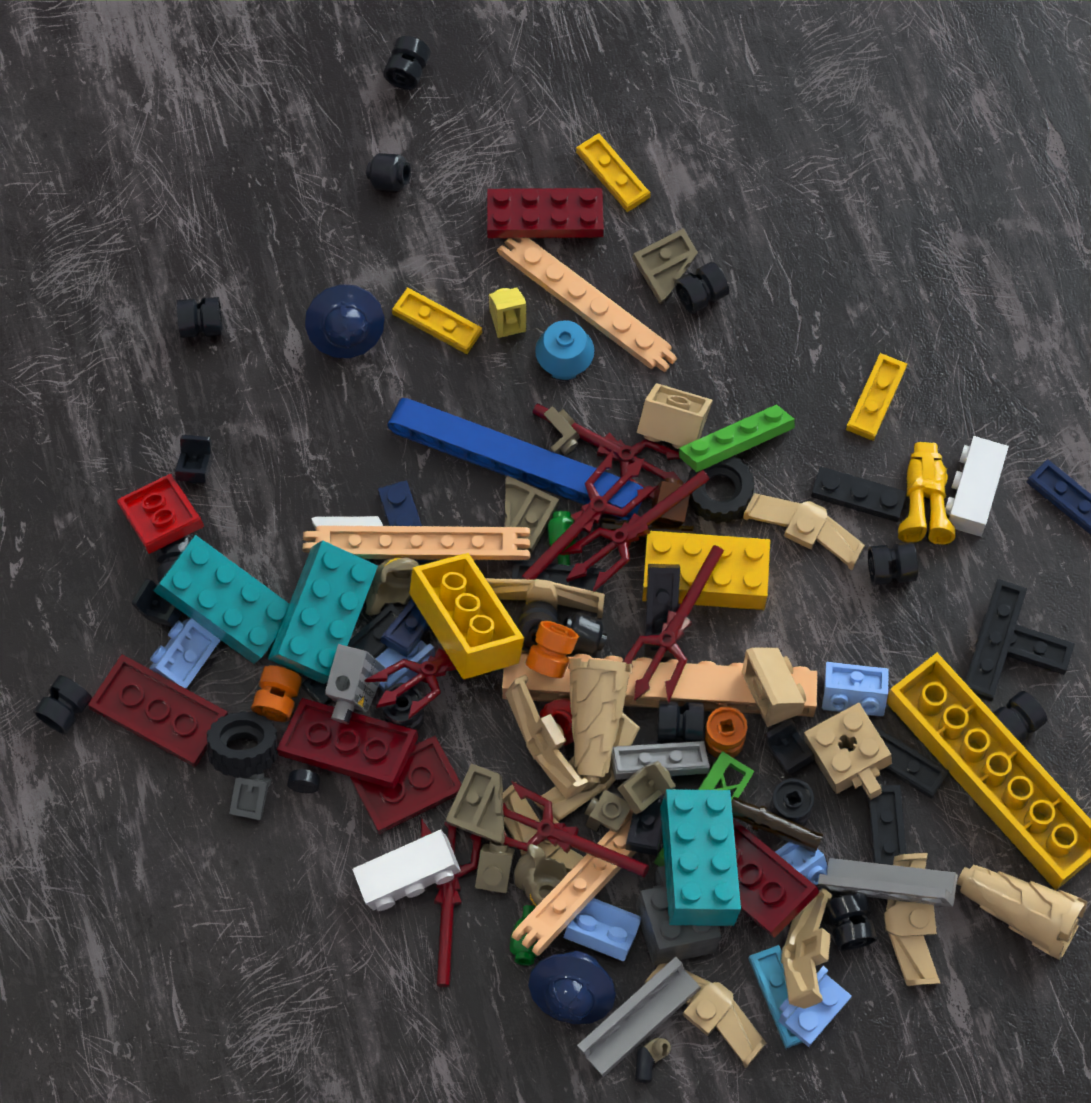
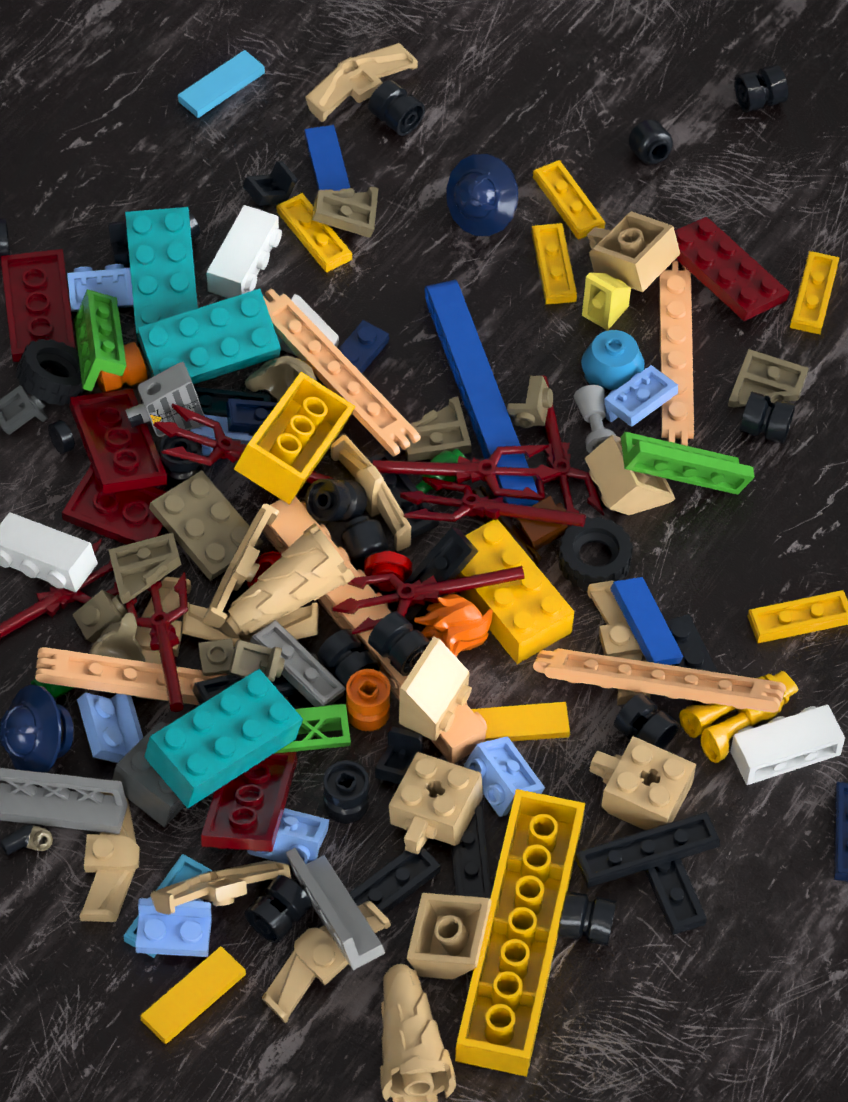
camera: 50 degrees right, 10 degrees down
red tile [117,474,204,554] -> none
orange wheel [525,621,579,678] -> none
bright green plate [679,404,795,472] -> none
dark brown pin [731,796,823,853] -> none
none -> bright green fence [74,289,127,391]
none -> yellow tile [140,946,246,1045]
none -> dark tan plate [149,470,263,581]
none -> medium azure tile [178,50,265,118]
none -> white brick [207,205,282,298]
none -> yellow tile [276,193,352,273]
none -> blue tile [304,125,350,191]
none -> tan plate [305,43,418,123]
none -> dark tan wing [312,187,378,238]
none -> red plate [364,551,413,592]
none -> black wheel [368,611,430,676]
none -> tan slope [407,893,492,980]
none -> orange hair [414,594,493,657]
none -> yellow tile [471,702,570,742]
none -> yellow tile [533,160,605,240]
none -> light nougat hinge [533,648,786,713]
none -> light grey piece [574,385,616,453]
none -> tan hinge [587,211,680,292]
none -> tan hinge [590,736,696,830]
none -> light blue bracket [604,365,678,427]
none -> blue tile [610,577,684,665]
none -> bright green fence [621,432,755,495]

